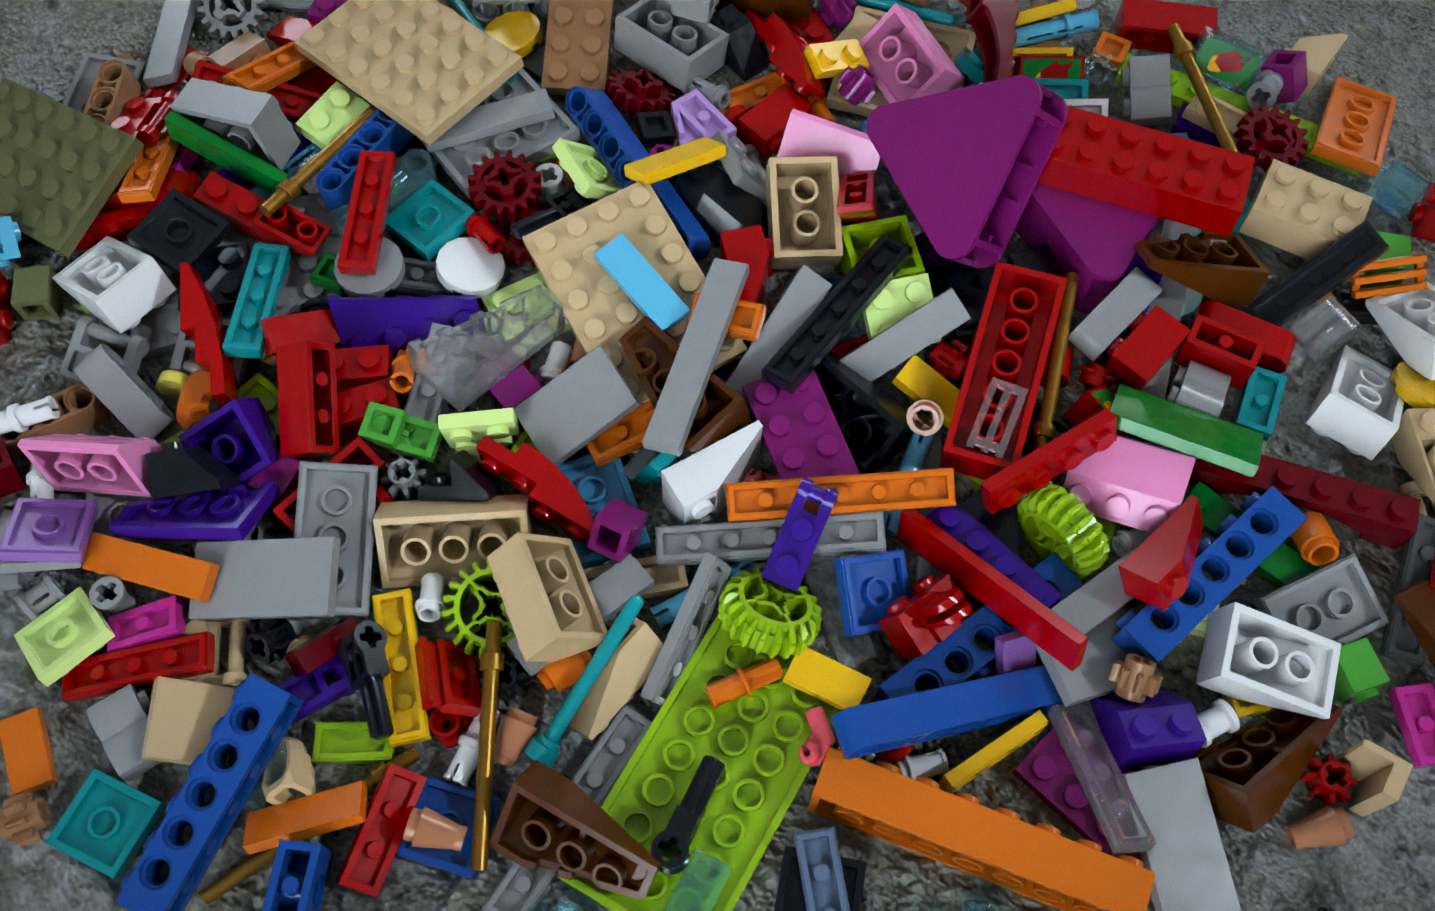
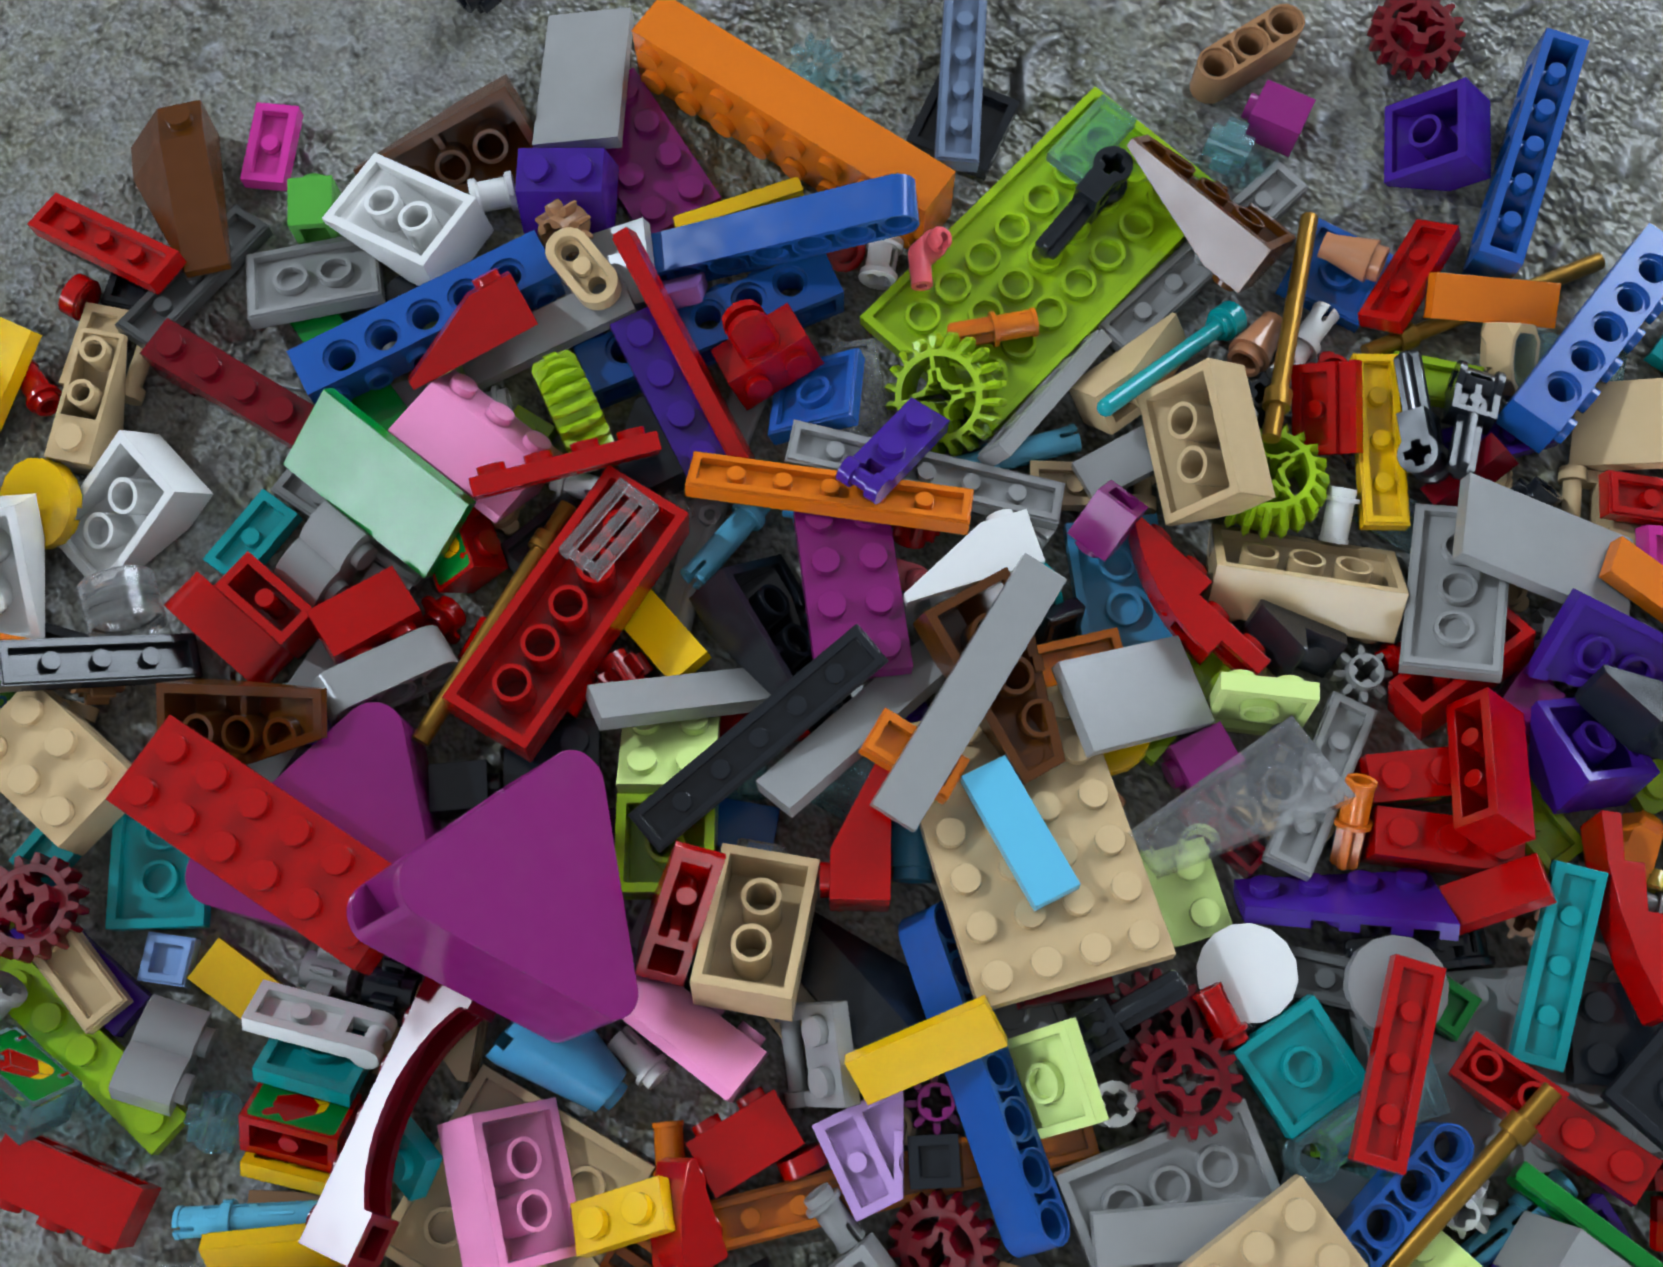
camera: 165 degrees left, 10 degrees up
bright green slope [358,401,443,463] -> none
white pin [538,341,573,384] -> none
yellow tile [783,647,872,711] -> none
magenta gear [838,64,877,106] -> none
nougat cone [906,398,944,436] -> none
clear tile [1047,704,1156,854] -> none
orange plate [1089,31,1132,71] -> none
pearl gold bar [1167,23,1239,152] -> none
nougat cone [1285,805,1354,850] -> none
orange brick [1291,511,1340,566] -> none
red gear [1299,753,1358,806] -> none
tan panel [1334,739,1413,817] -> none
none -> tan plate [545,227,622,310]
none -> black connector [1441,360,1506,480]

